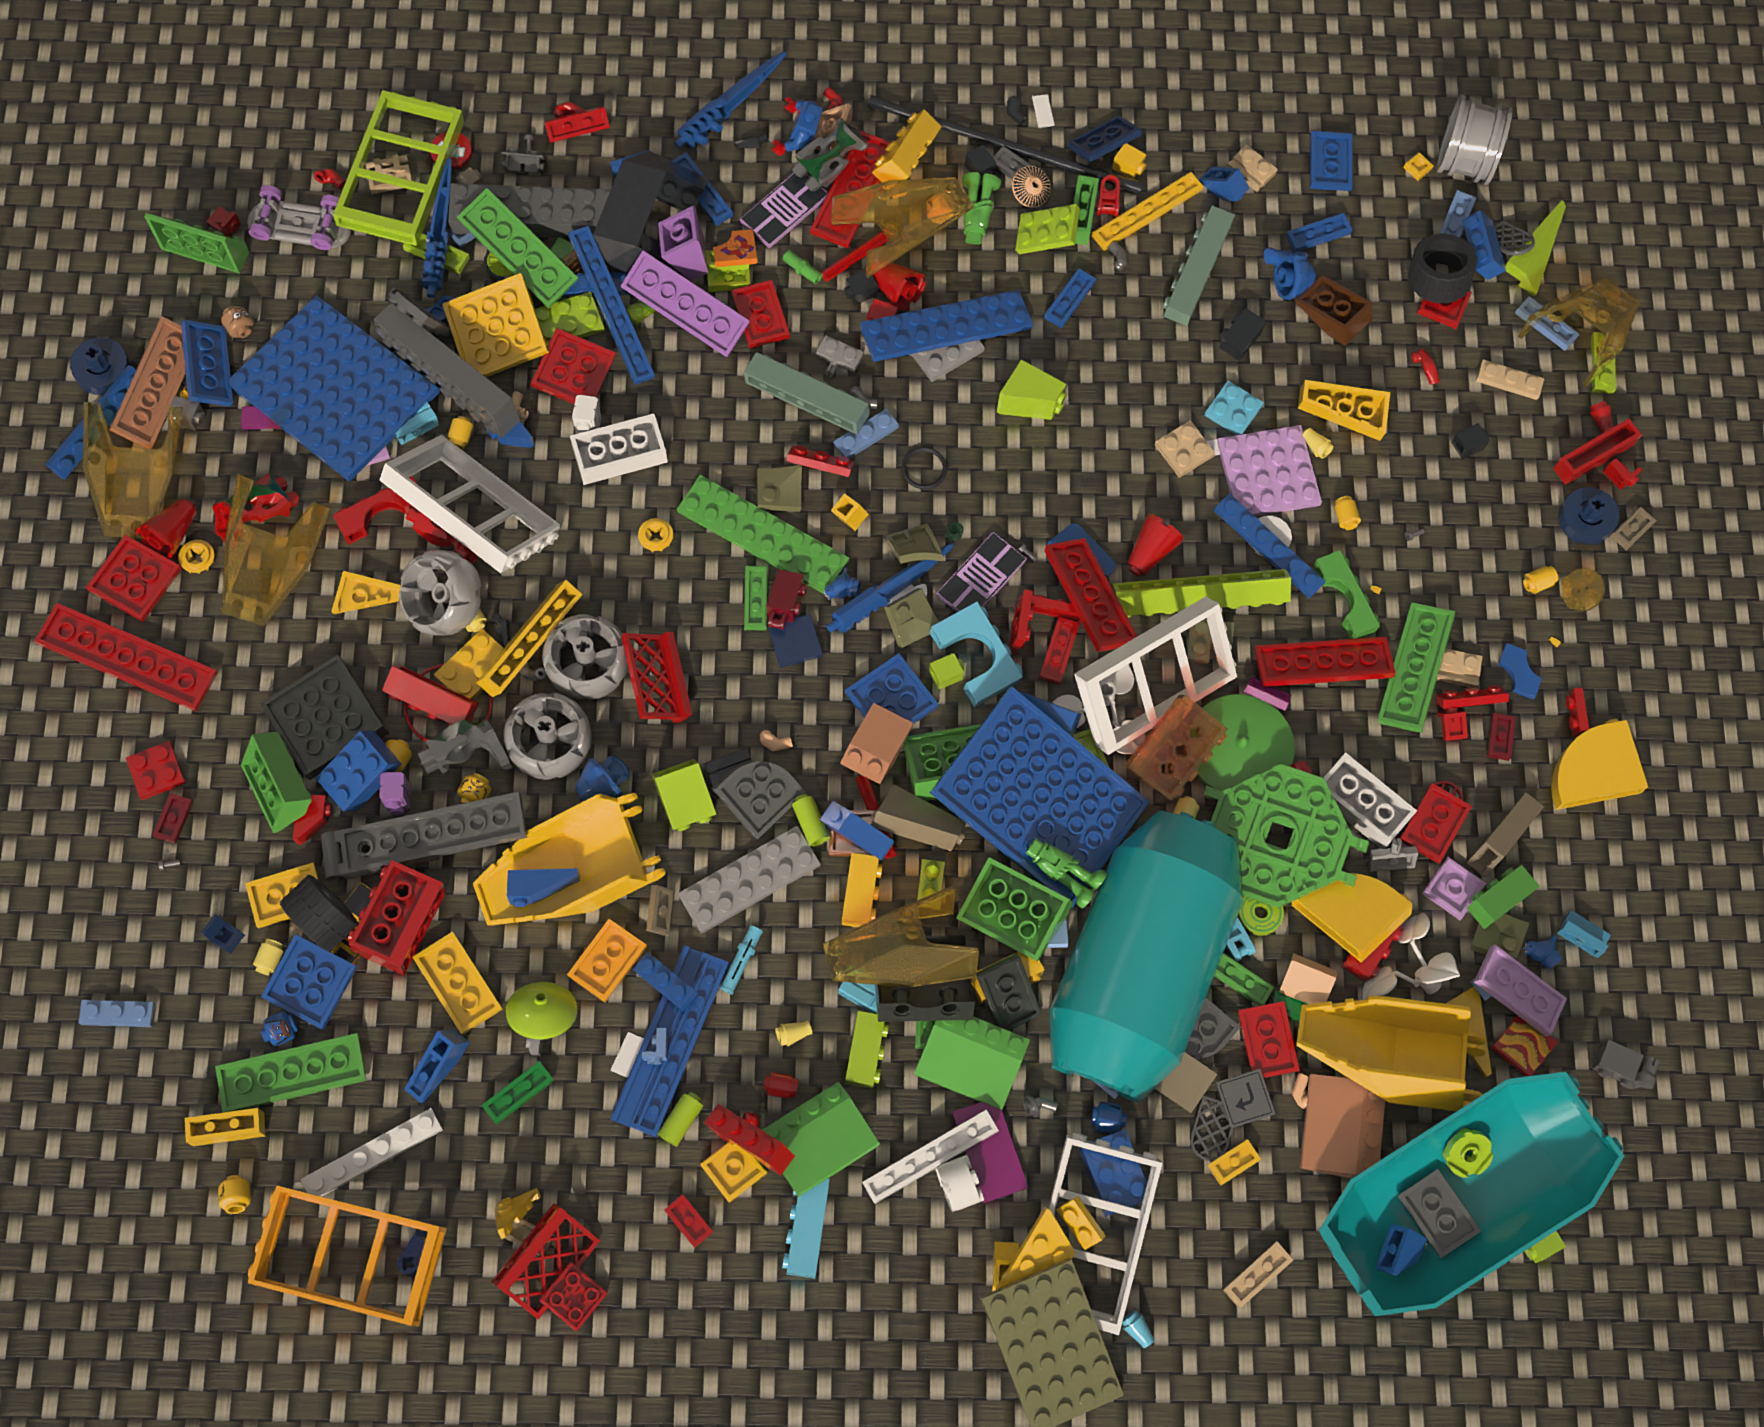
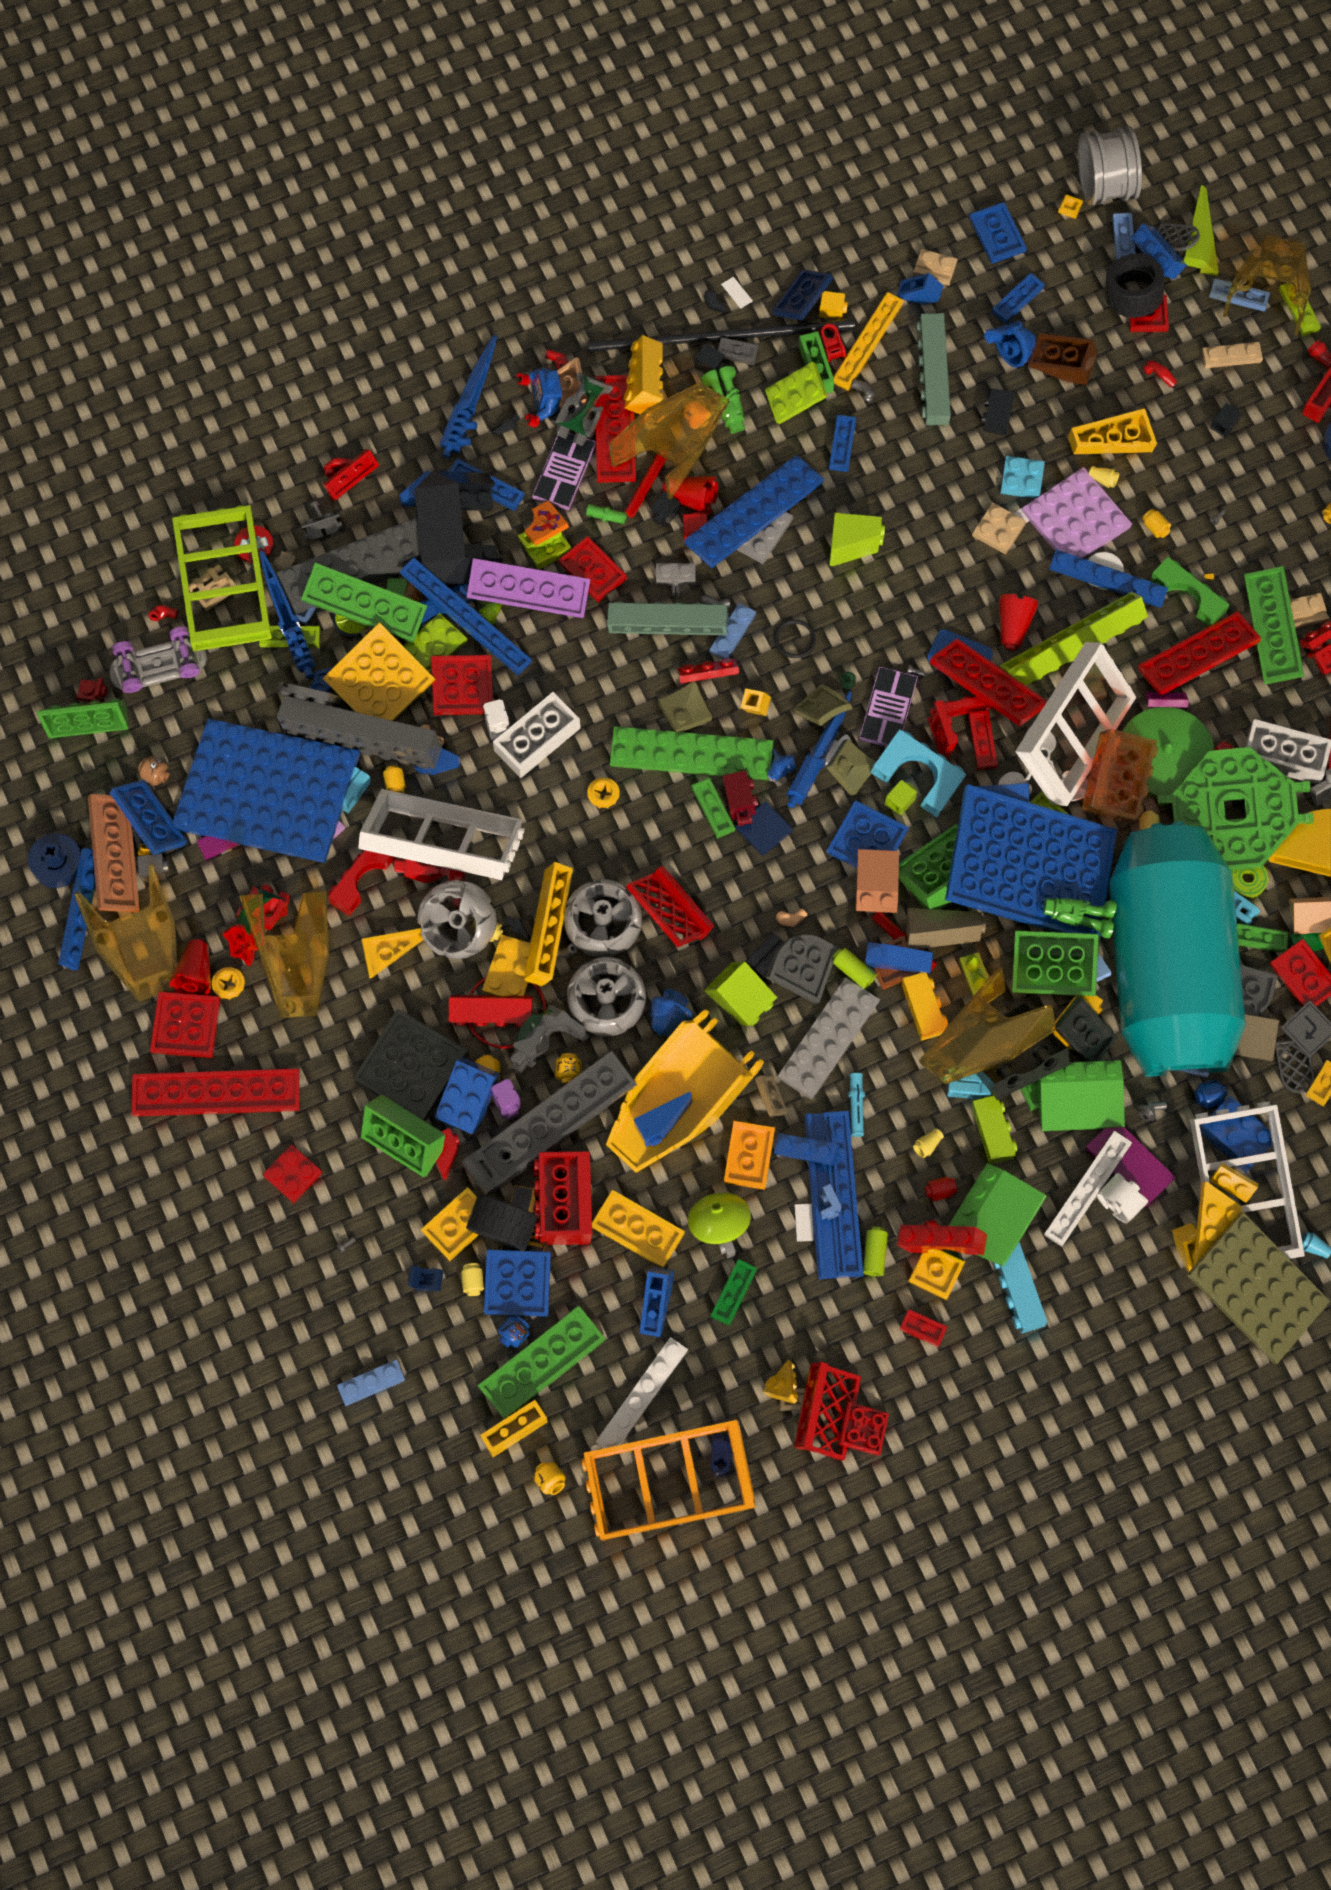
camera: 20 degrees left, 0 degrees up
dark red plate [152,793,194,844] -> none
medium lavender slope [658,206,708,281] -> none
dish [1012,166,1050,208] -> none

